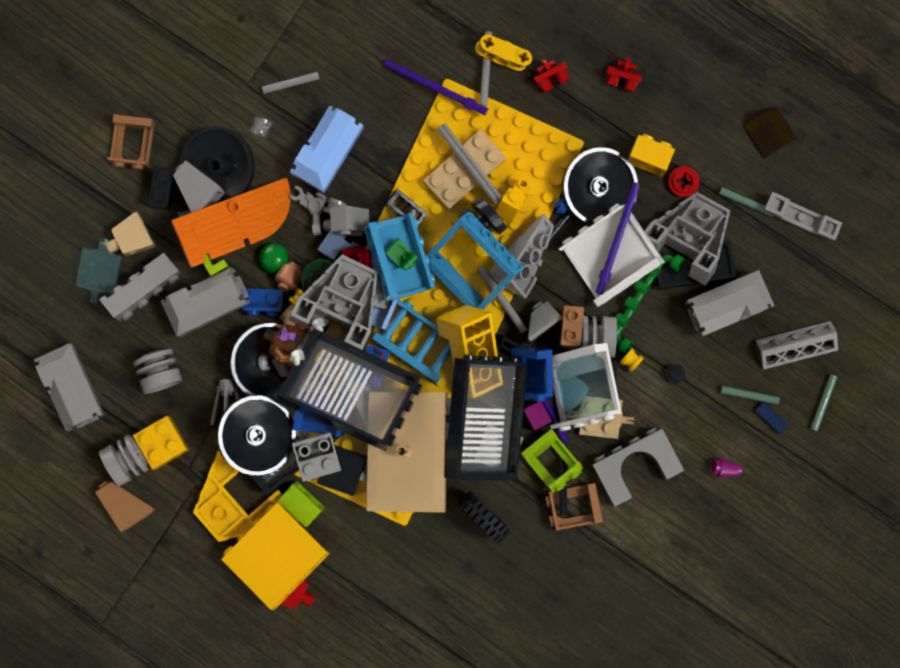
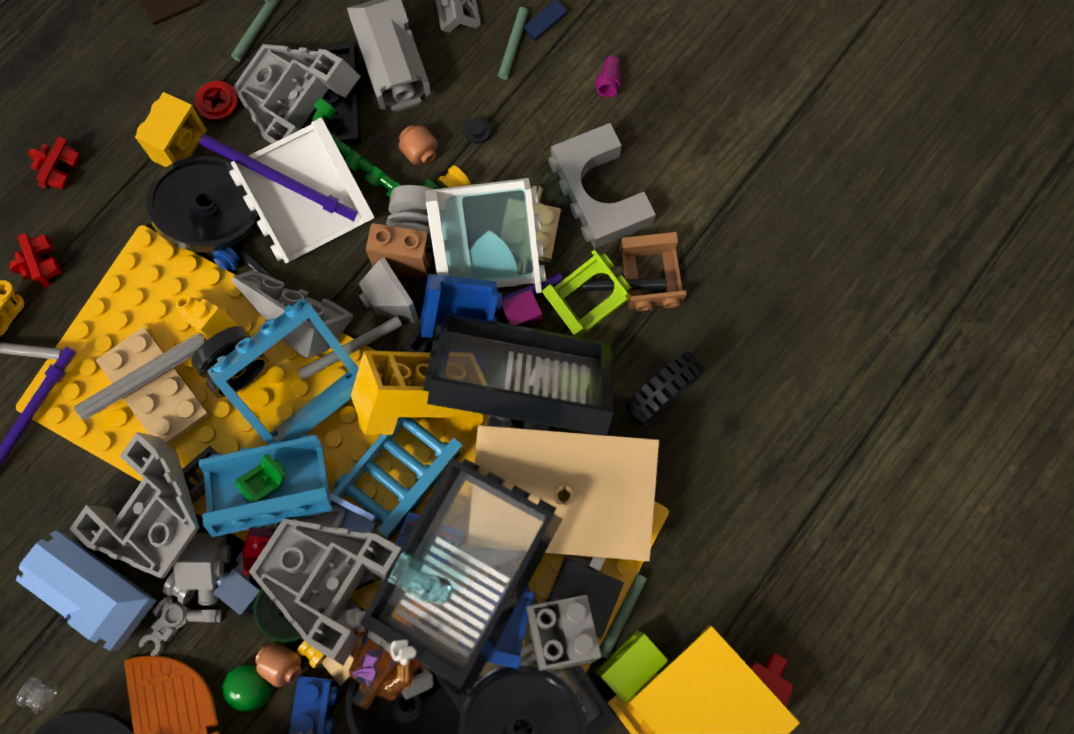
camera: 85 degrees left, 10 degrees down
none -> light grey wedge [70,432,199,578]
none -> clear light blue leg [388,552,452,605]
none -> nougat head [399,125,438,165]
none -> sand green bar [600,574,647,660]

